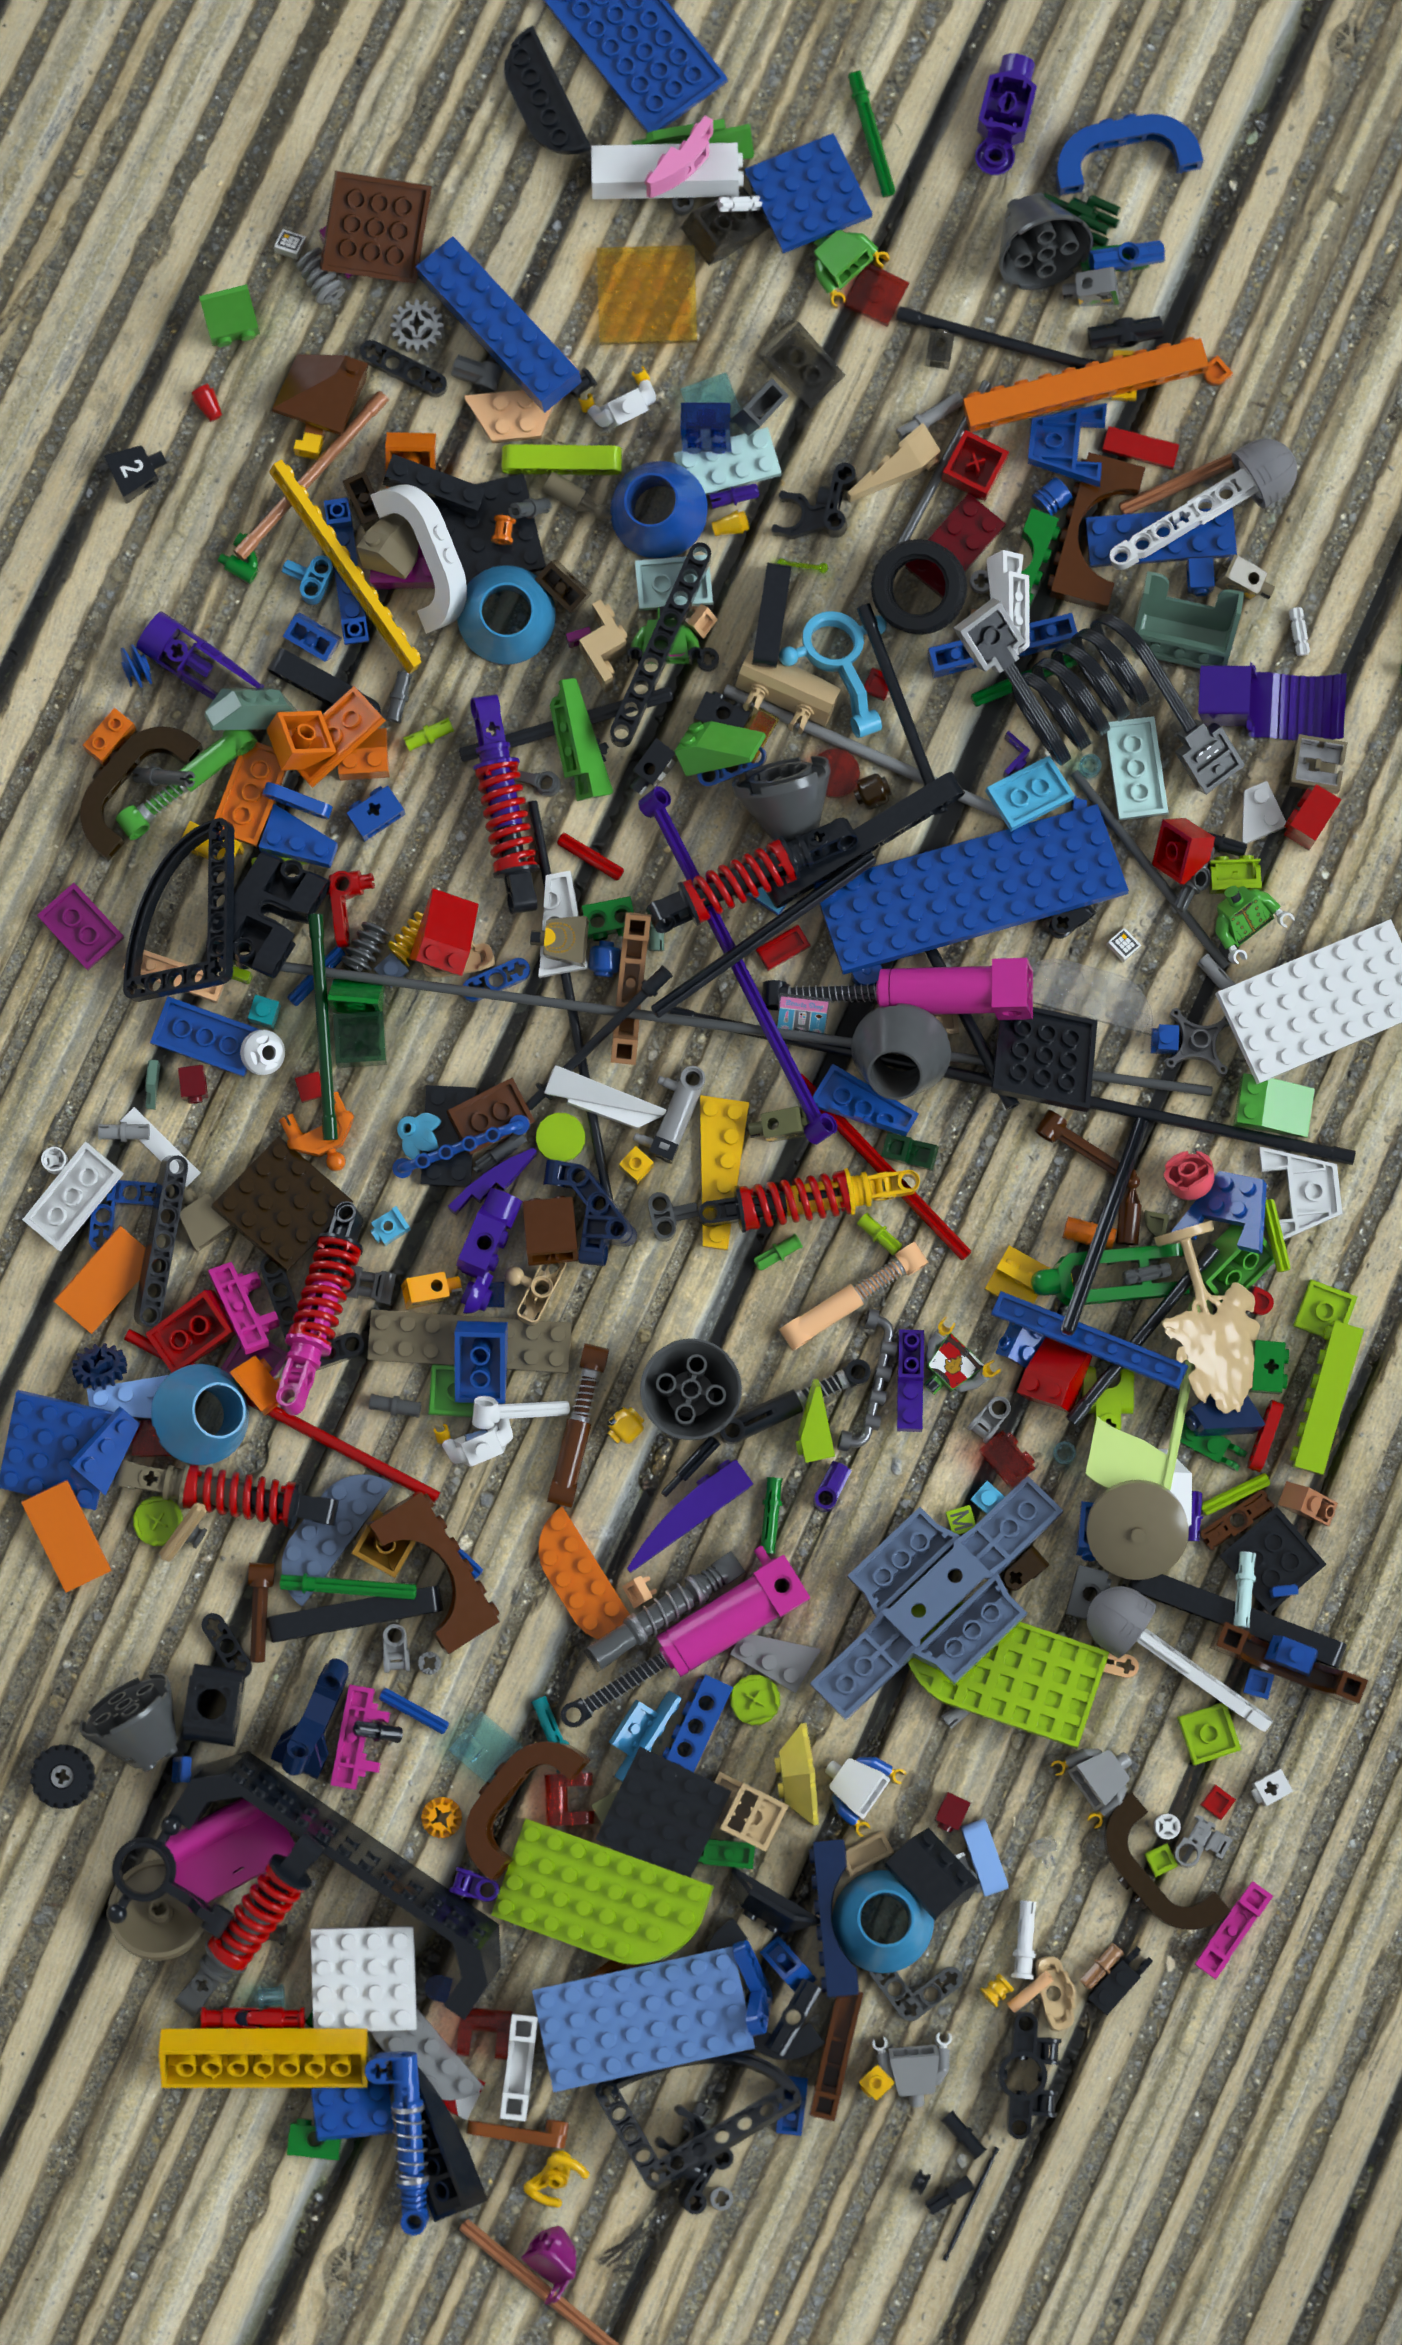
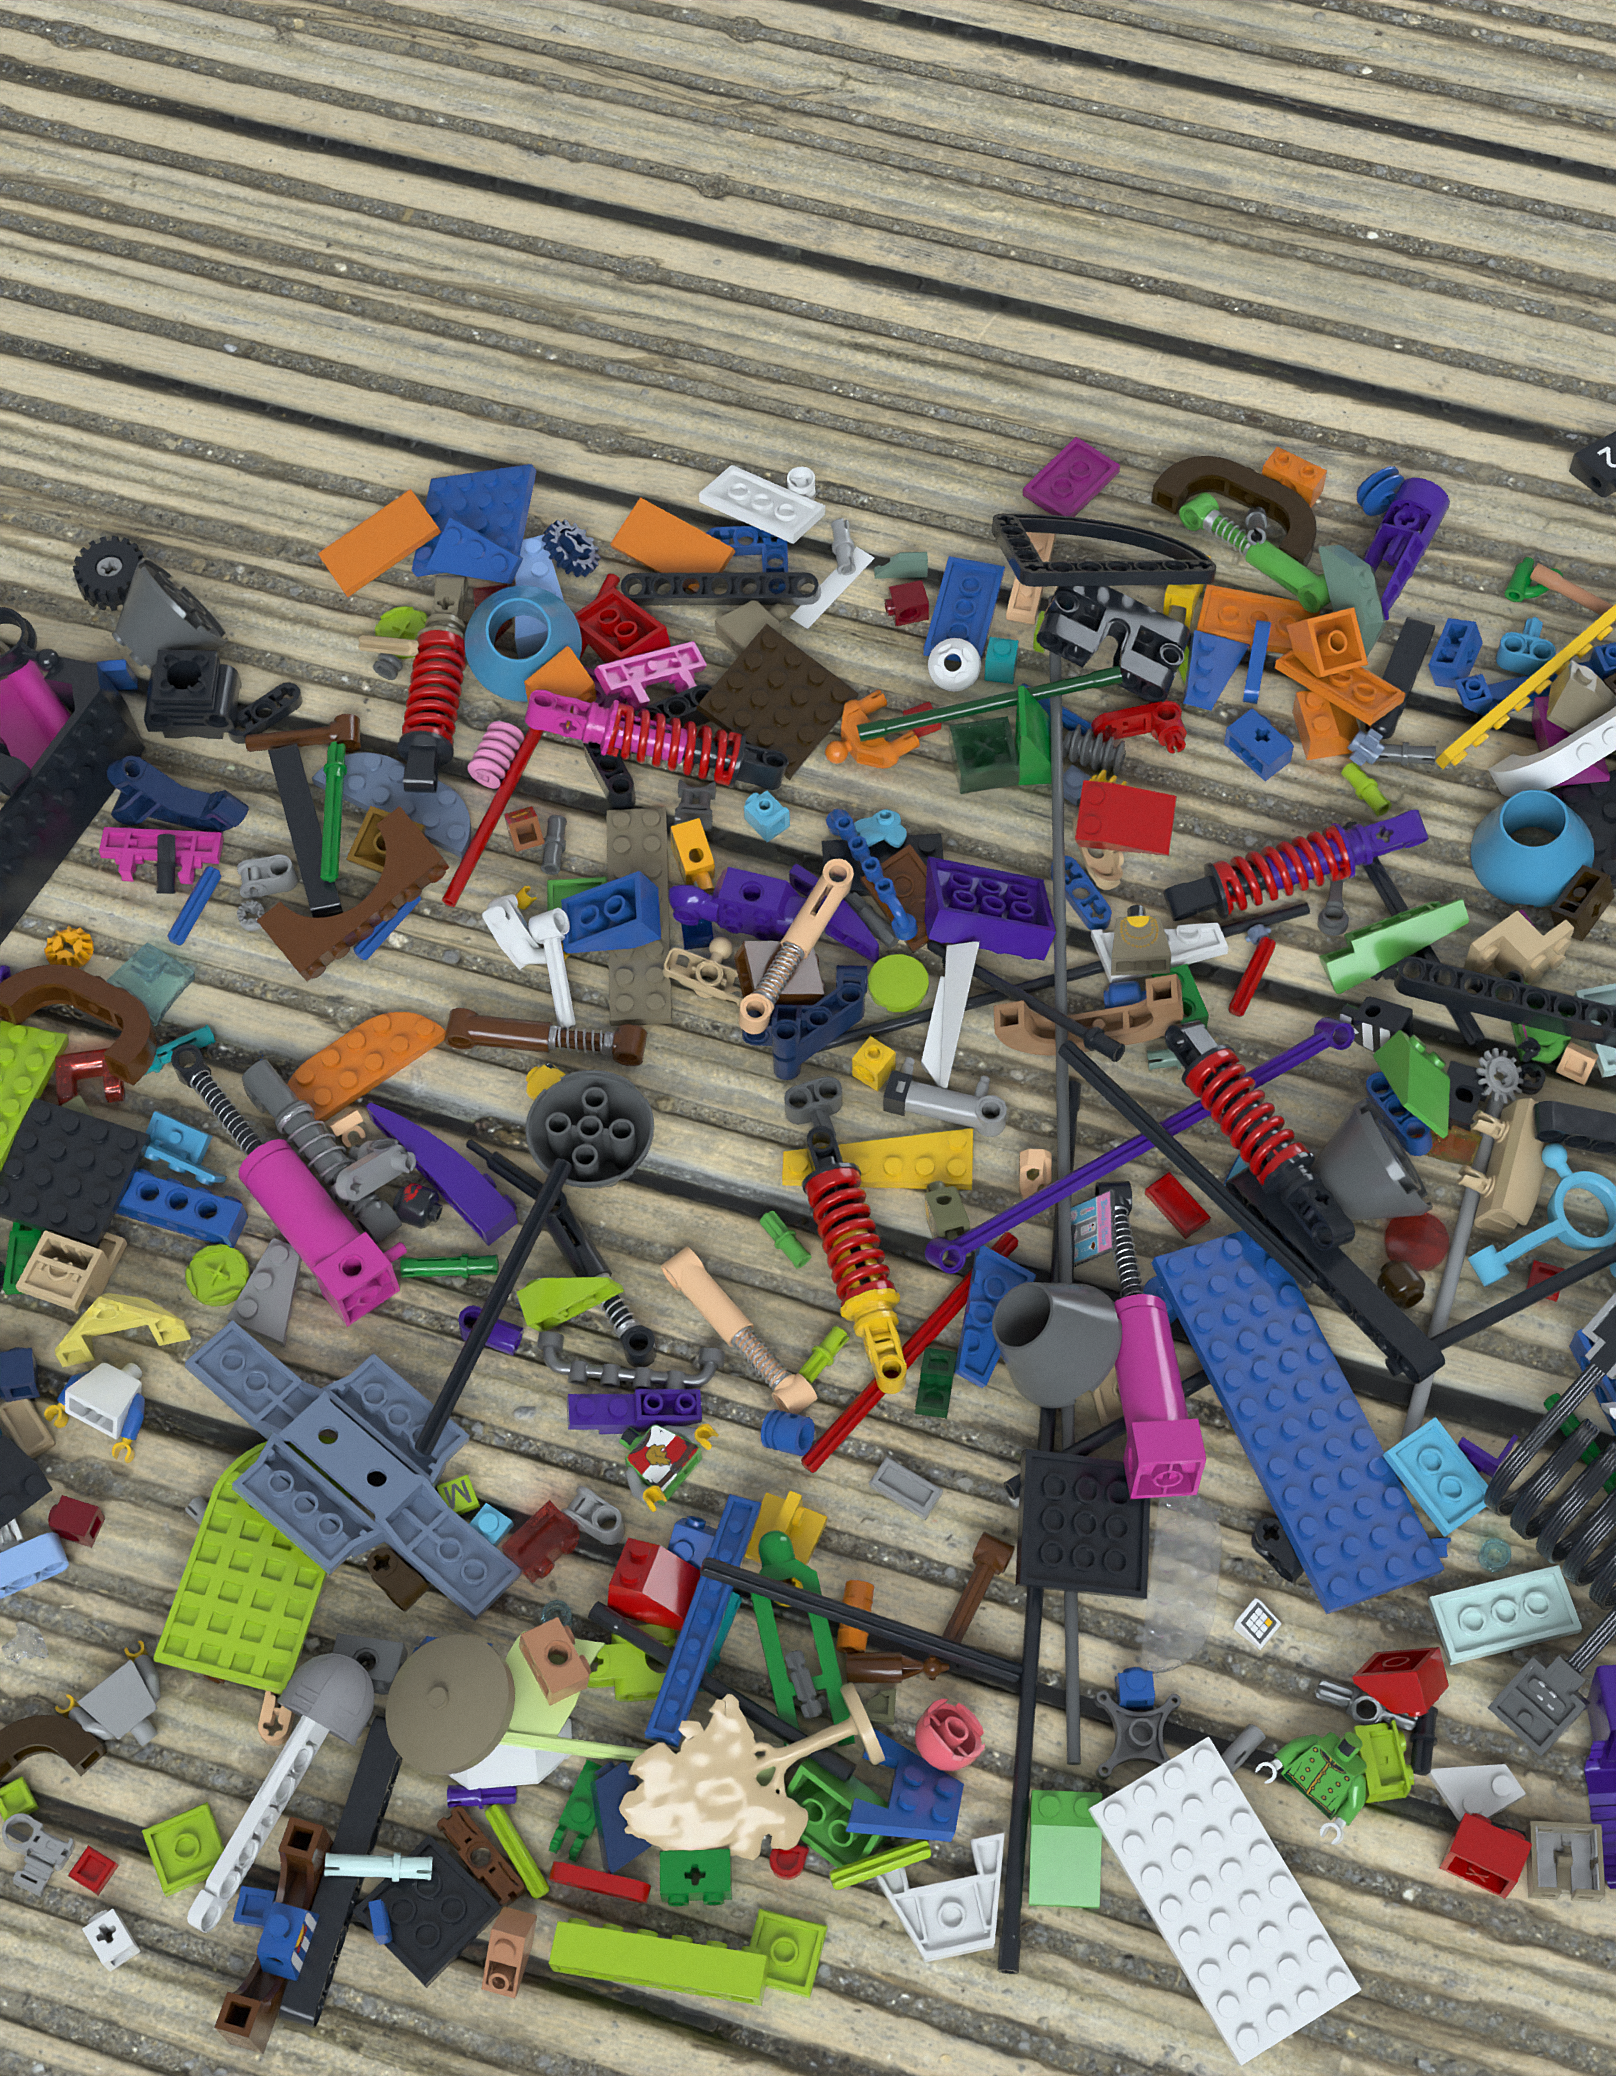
camera: 90 degrees right, 20 degrees down
dark grey piece [1071,770,1230,970] -> none
white wheel [1153,1814,1181,1839] -> none
none -> light grey piece [336,1138,416,1201]
none -> black head [393,1183,443,1229]
none -> black axle [415,1158,572,1456]
none -> bright pink piece [468,721,524,789]
none -> dark orange brick [503,806,545,852]
none -> nougat brick [519,1617,591,1706]
none -> light nougat piece [738,859,854,1034]
none -> blue piece [761,1409,815,1456]
none -> light grey tile [869,1456,943,1520]
none -> dark purple slope [925,857,1056,961]
none -> light nougat rock [1019,1149,1052,1200]
none -> sand blue piece [1245,924,1271,945]
none -> sand blue gear [1347,728,1385,766]
none -> light grey gear [1476,1048,1523,1104]

